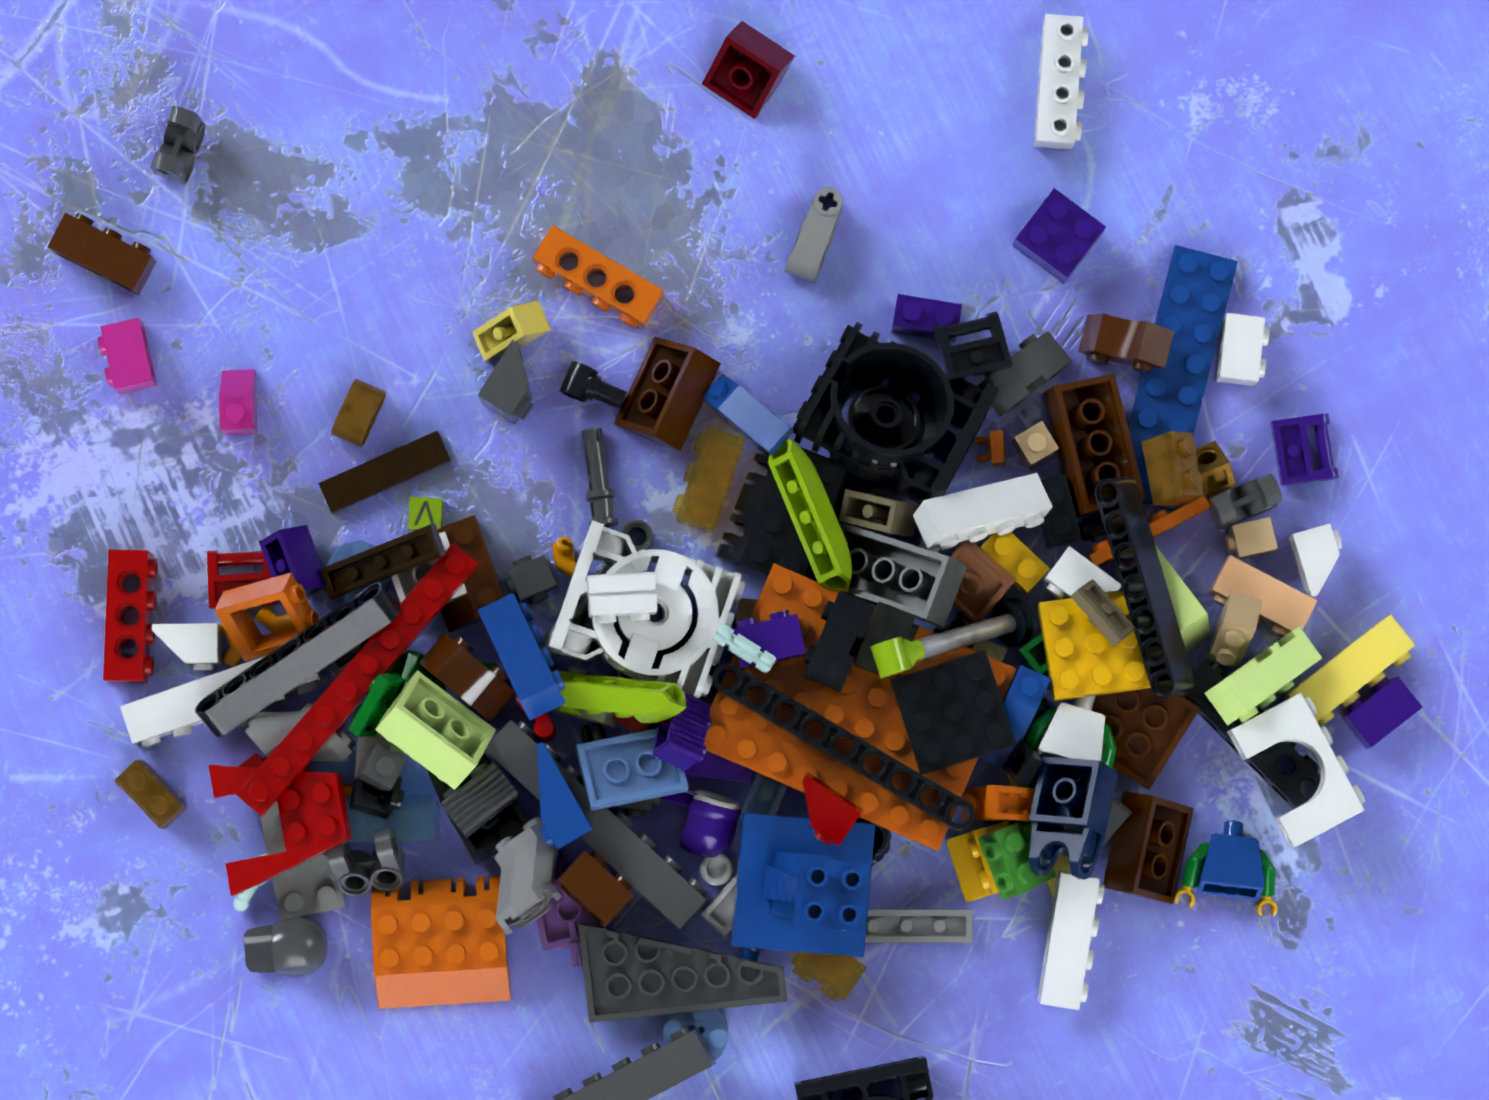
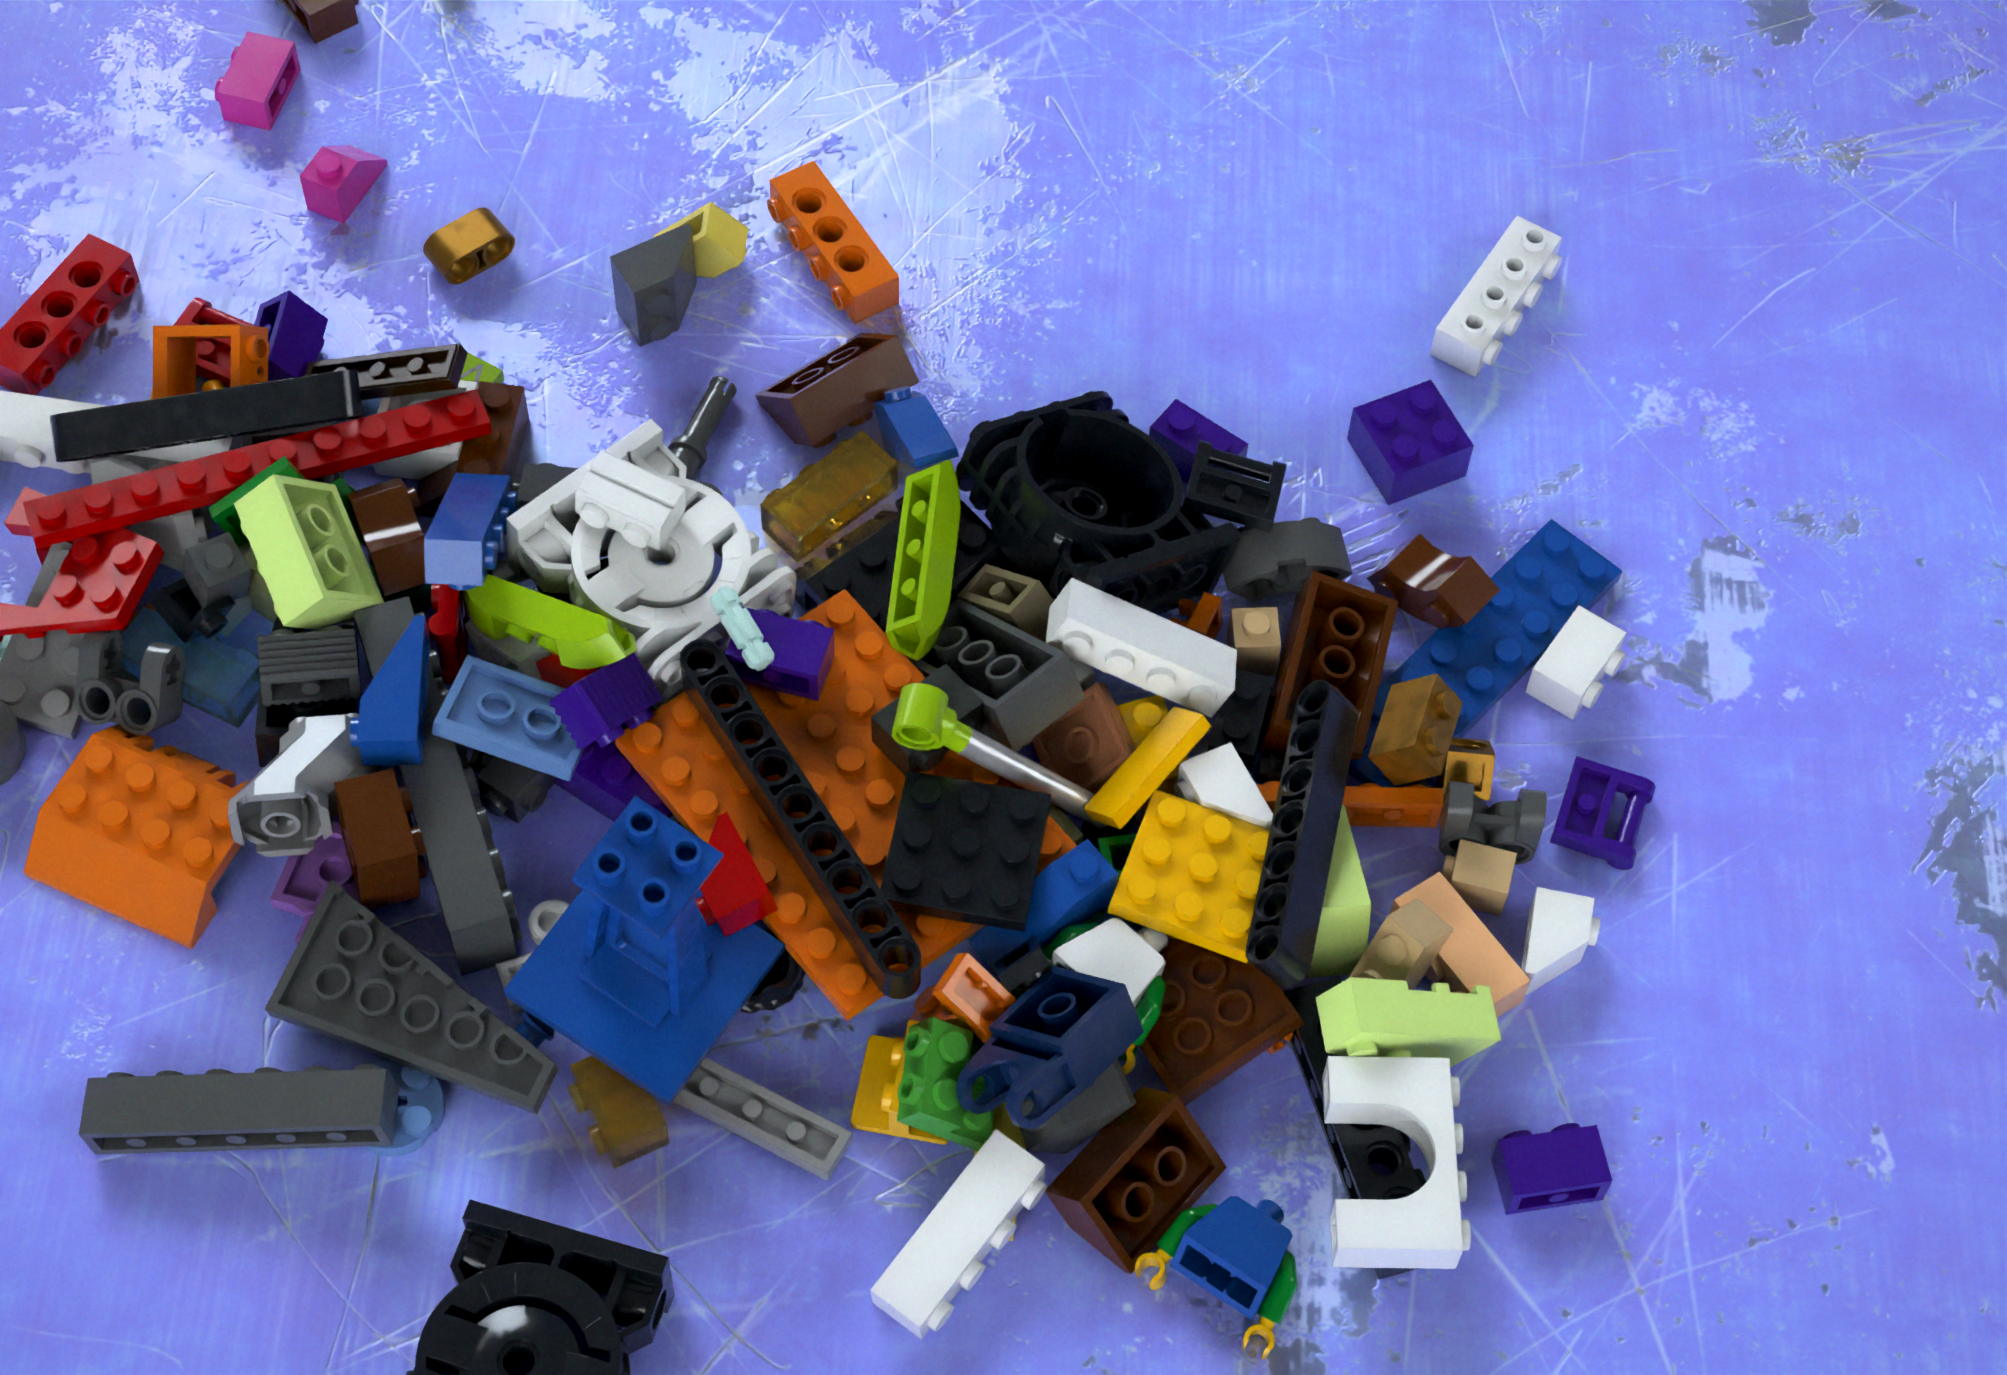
camera: 25 degrees right, 25 degrees down
white slope [152,623,222,671] -> none
dark brown tile [318,430,451,514] -> none
black pin [559,361,627,409] -> none
dark purple piece [659,789,741,857] -> none
dark red slope [702,21,795,119] -> none
light grey piece [784,187,843,283] -> none
black brick [803,591,876,692] -> none
dark tan plate [1070,579,1136,647] -> none
light yellow brick [1283,614,1415,727] -> none
none -> yellow tile [1084,706,1211,829]

